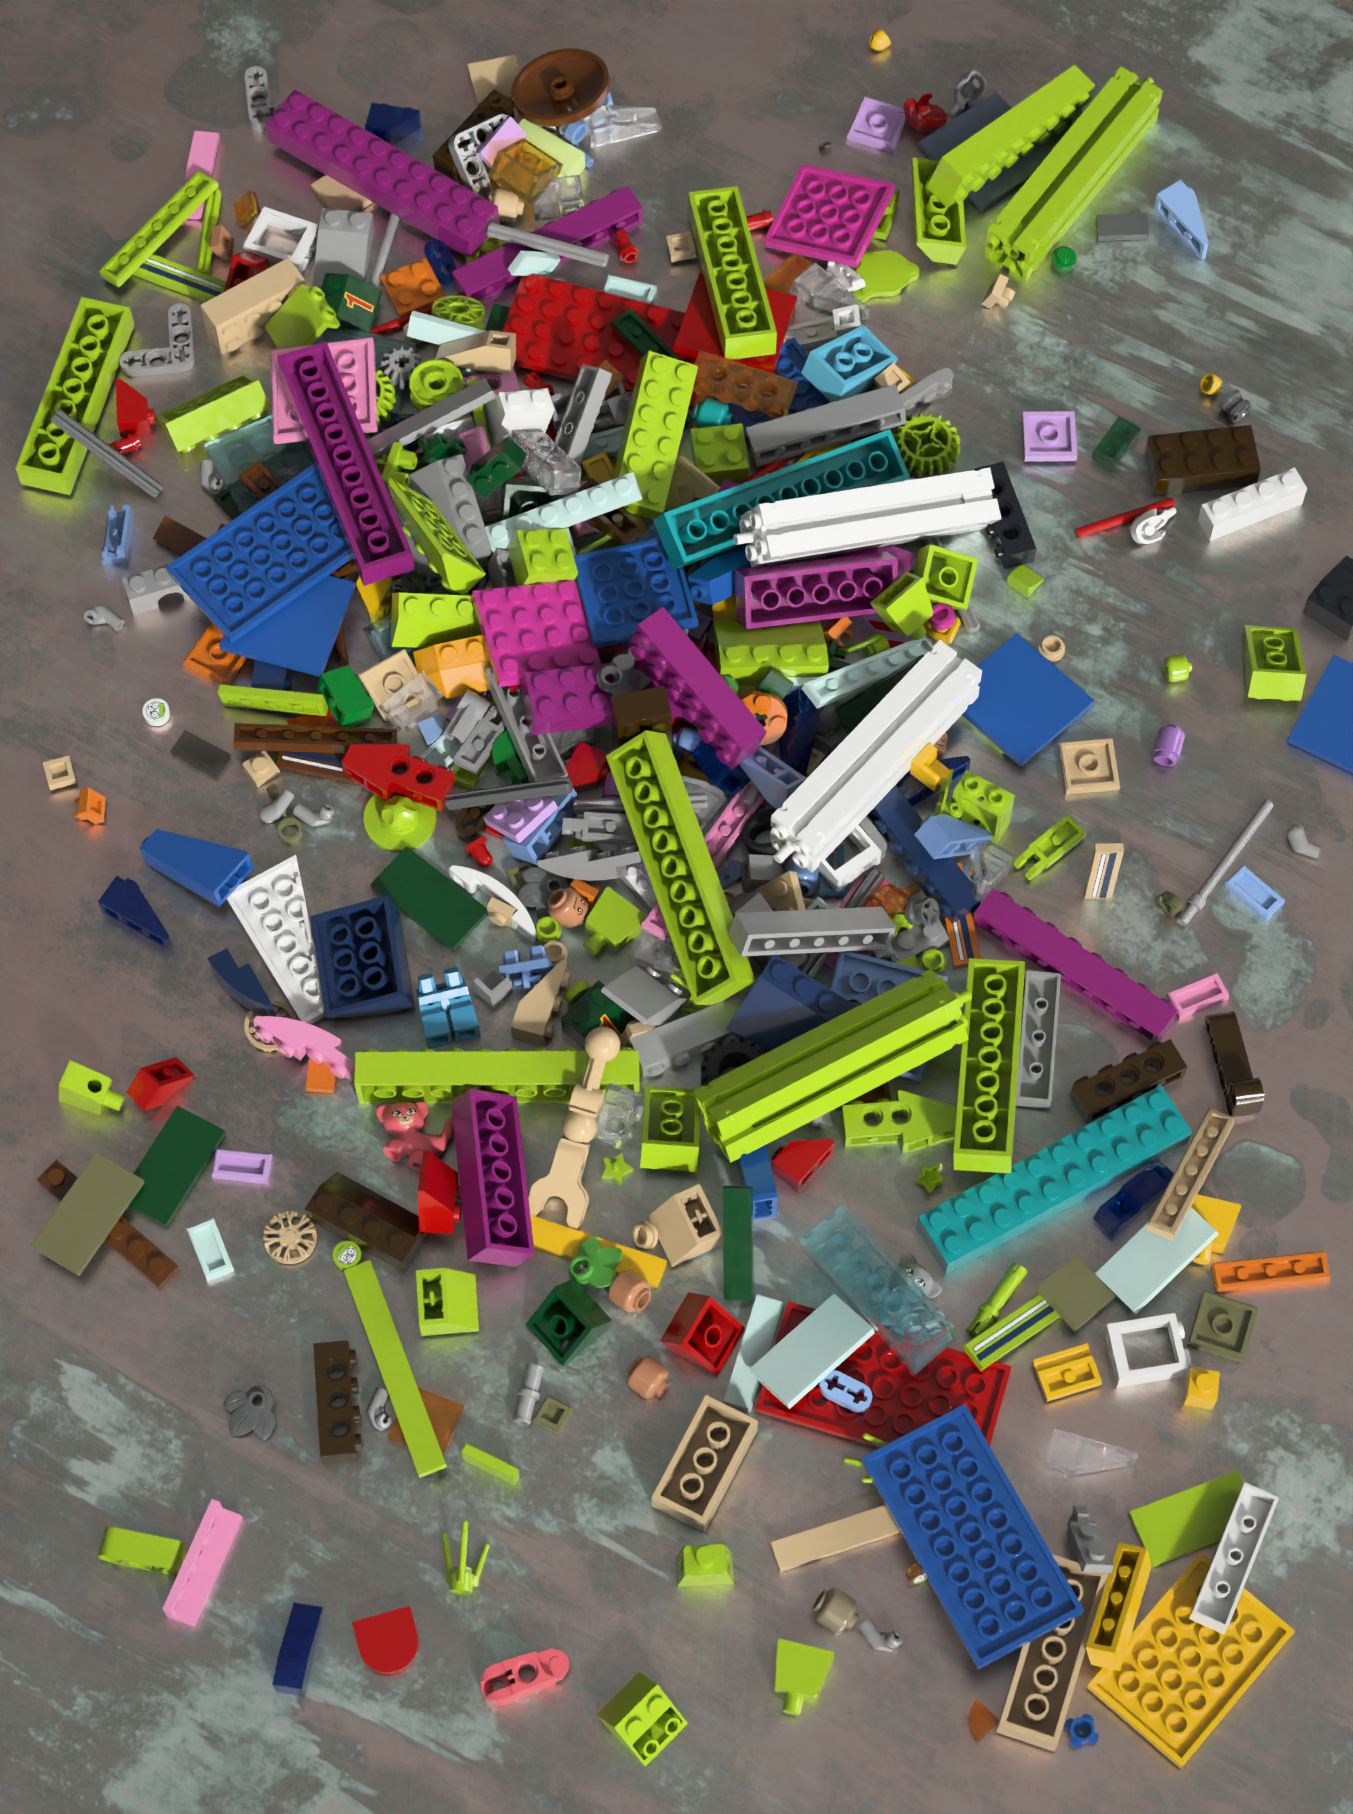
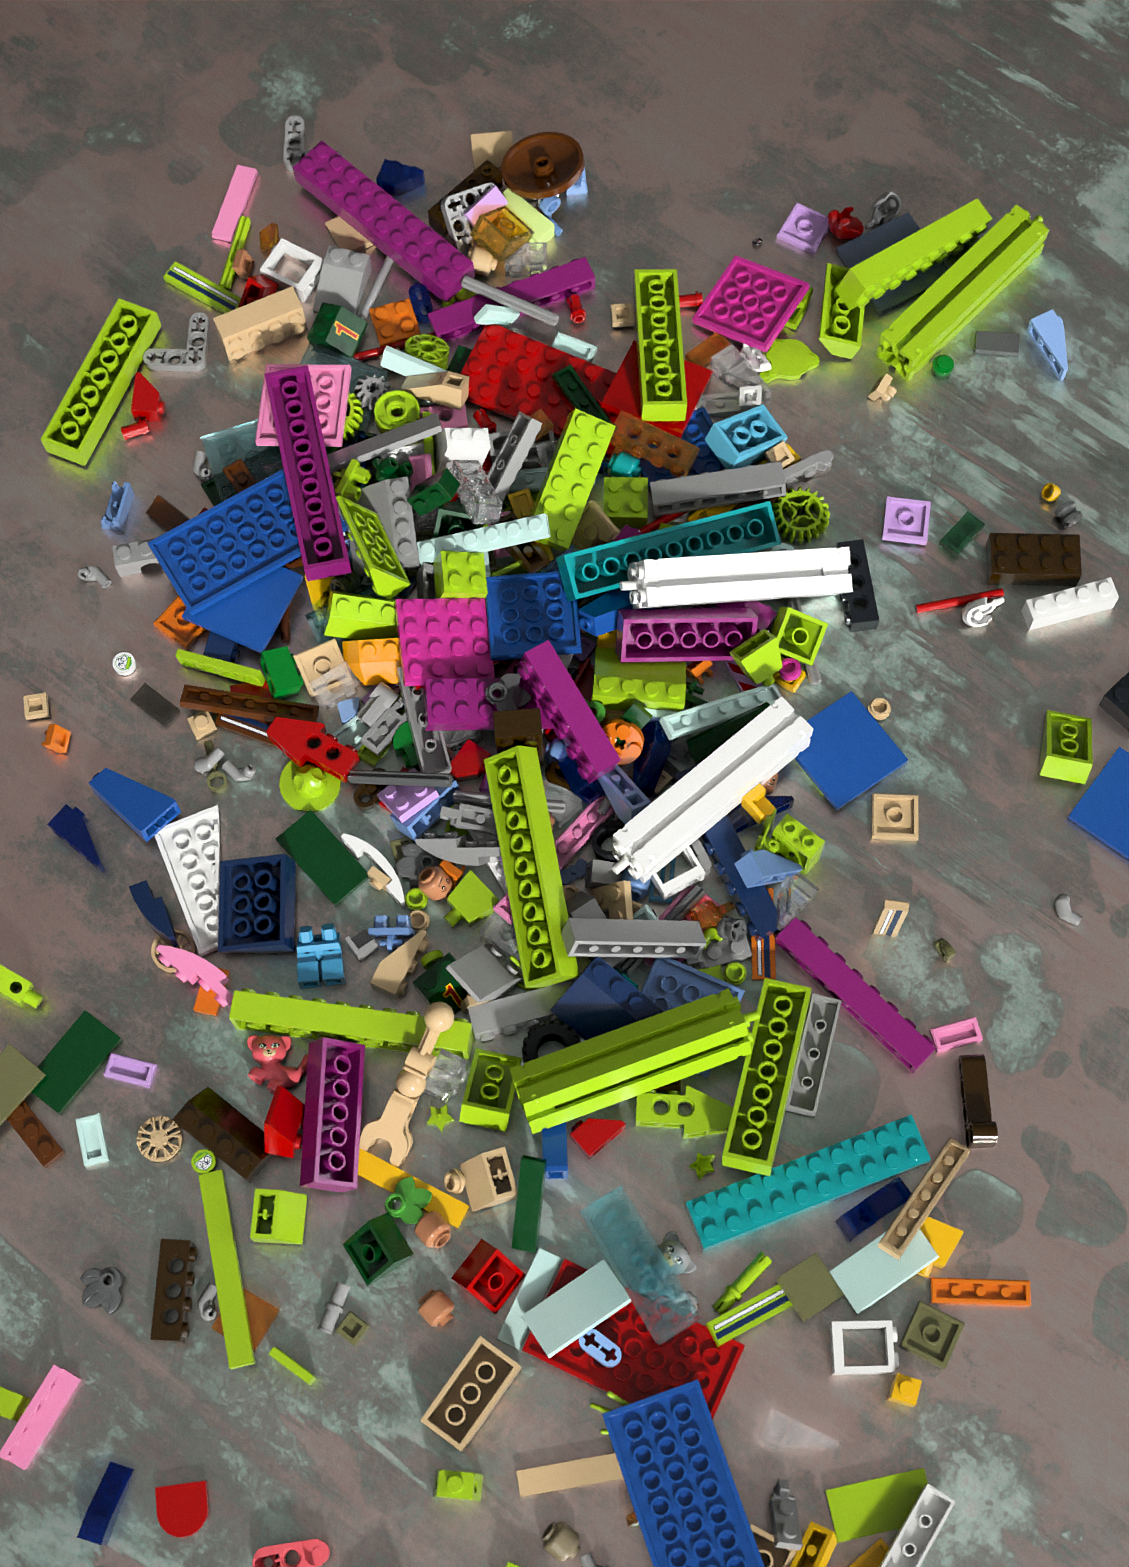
camera: 10 degrees right, 5 degrees up
axle [51,409,163,497] -> none
lime tile [98,170,219,288] -> none
red slope [126,1057,195,1111] -> none
lime slope [155,373,271,453] -> none
lime panel [265,284,340,349] -> none
lime plant [442,1520,490,1594] -> none
red piece [465,836,493,868] -> none
clear slope [584,105,662,148] -> none
lime plant [839,631,890,657] -> none
yellow hinge [869,29,891,51] -> none
lime slope [1007,564,1044,598] -> none
lime hinge [1013,815,1087,880] -> none
yellow plate [1032,1343,1102,1402] -> none
dark brown brick [1070,1039,1187,1124] -> none
medium lavender brick [1153,724,1185,766] -> none
lime piece [1163,654,1192,683] -> none
light grey bar [1177,800,1274,927] -> none
light blue tile [1224,865,1285,922] -> none

